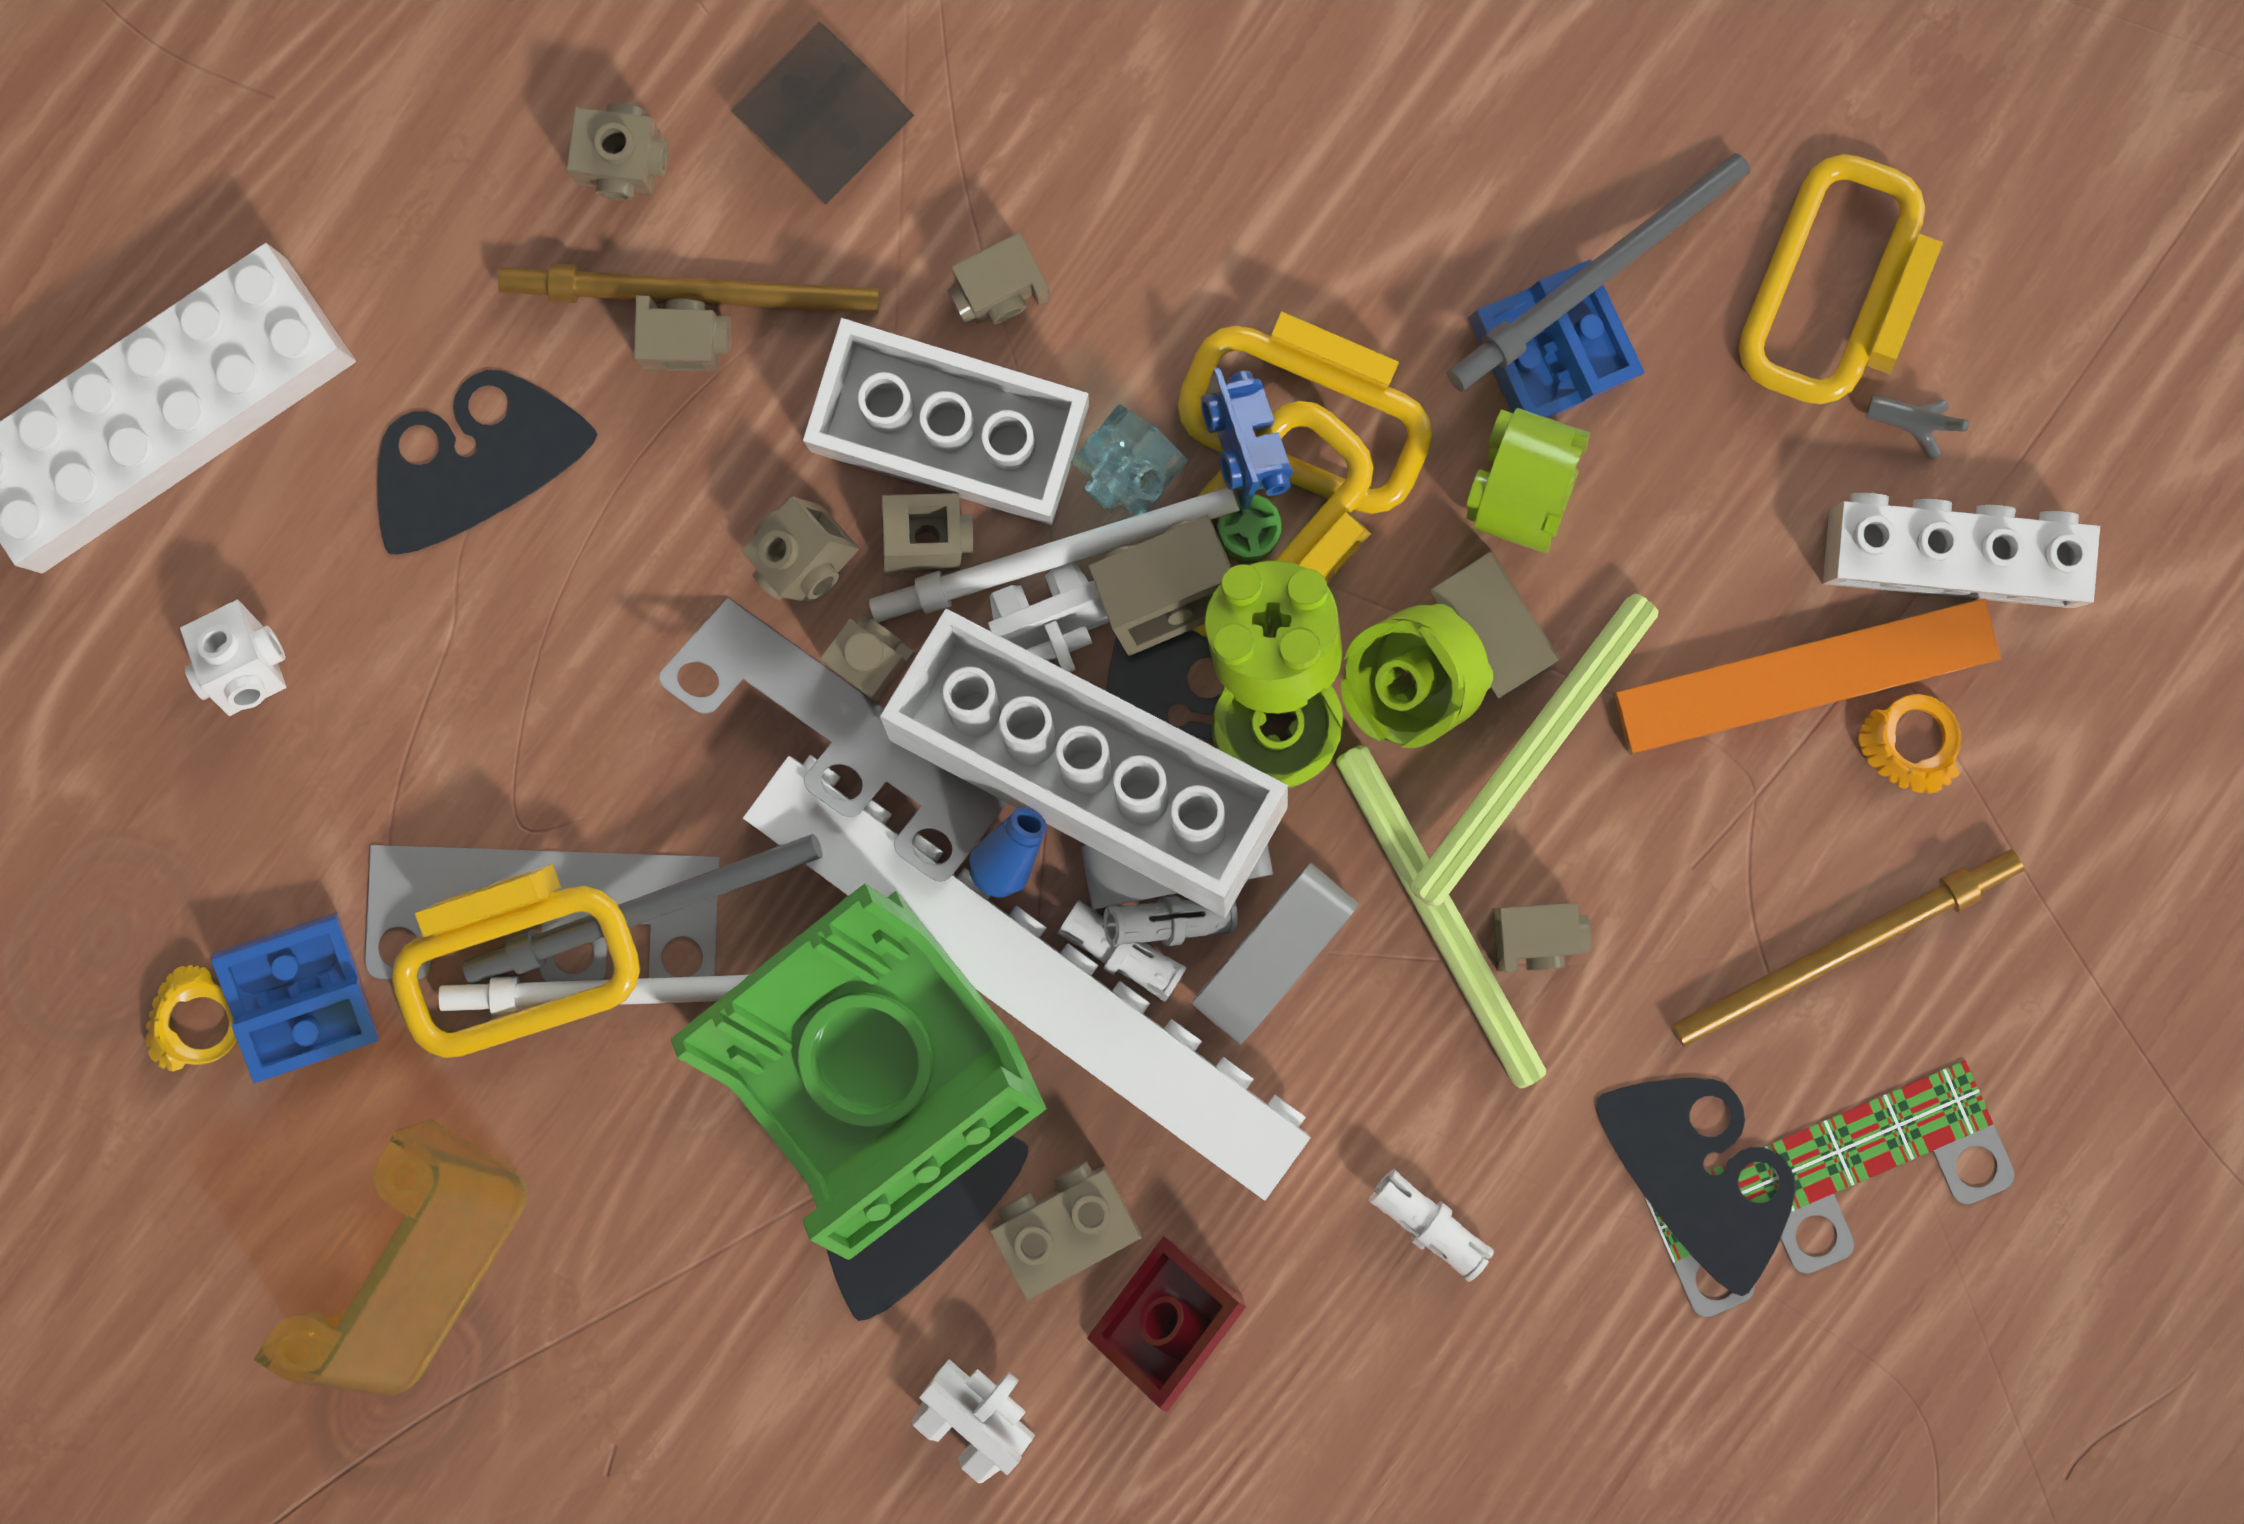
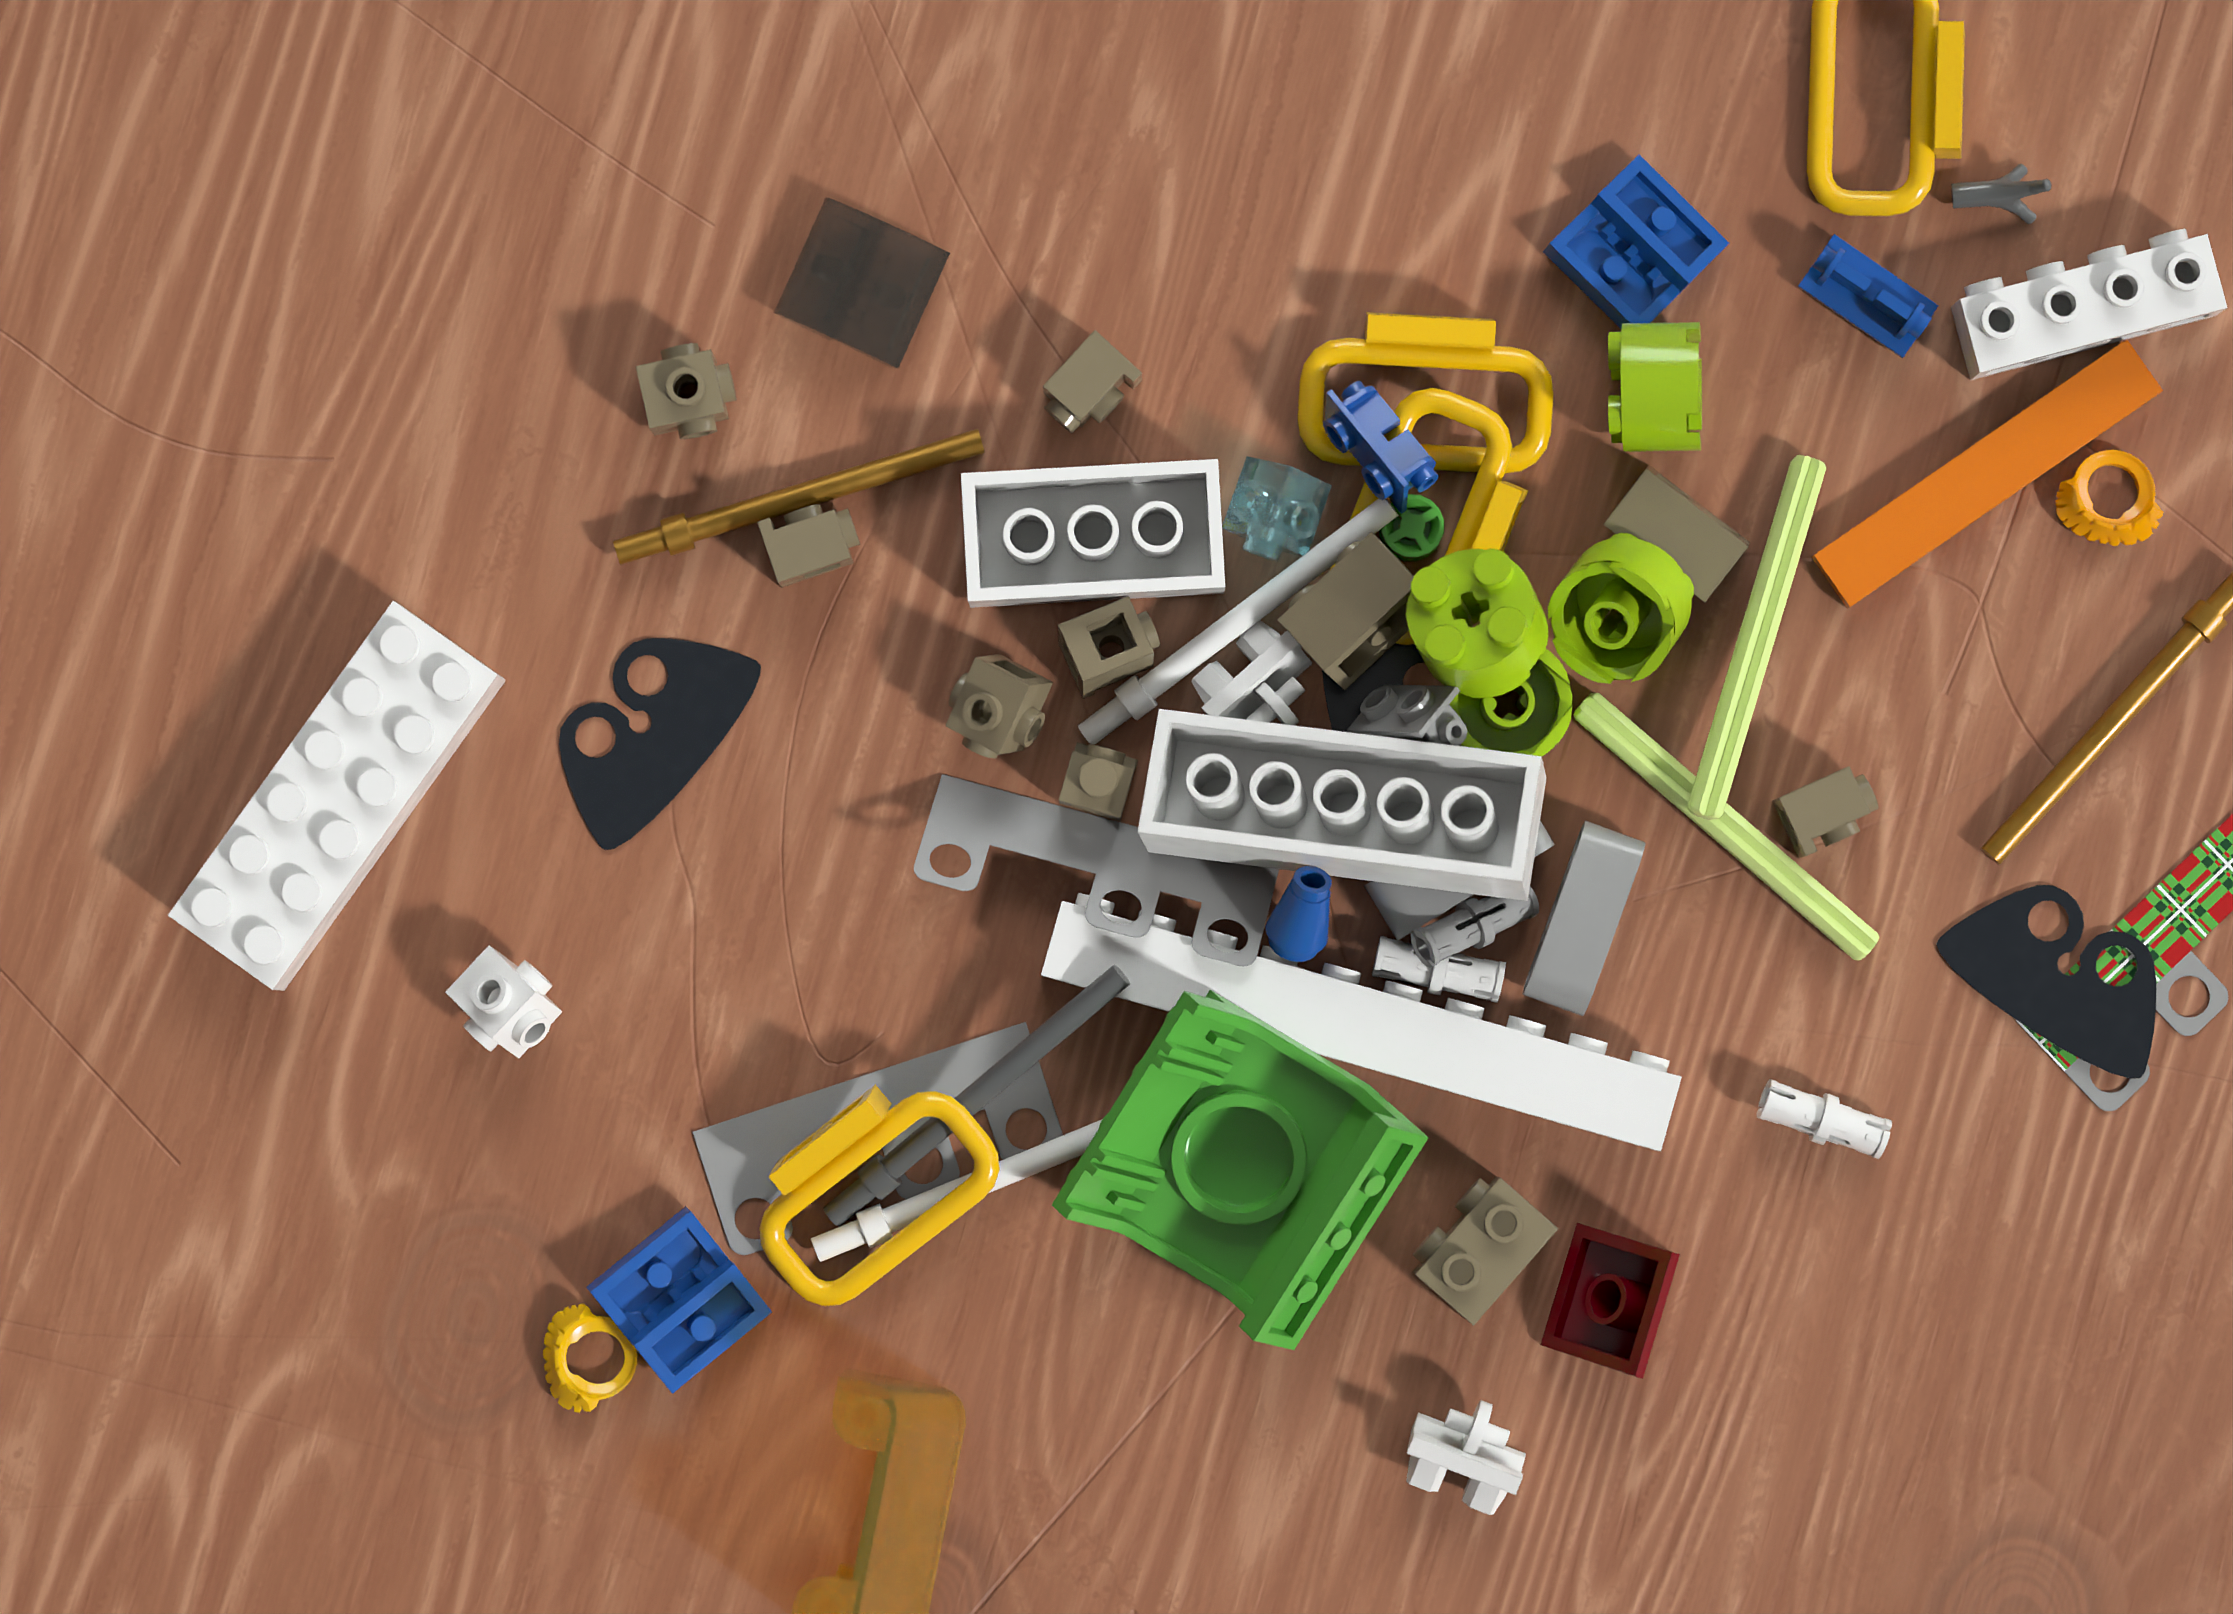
camera: 15 degrees left, 0 degrees up
black piece [827,1136,1029,1321] -> none
dark grey bar [1447,153,1750,392] -> none
none -> light grey hinge [1347,685,1467,746]
none -> blue hinge [1798,234,1939,358]

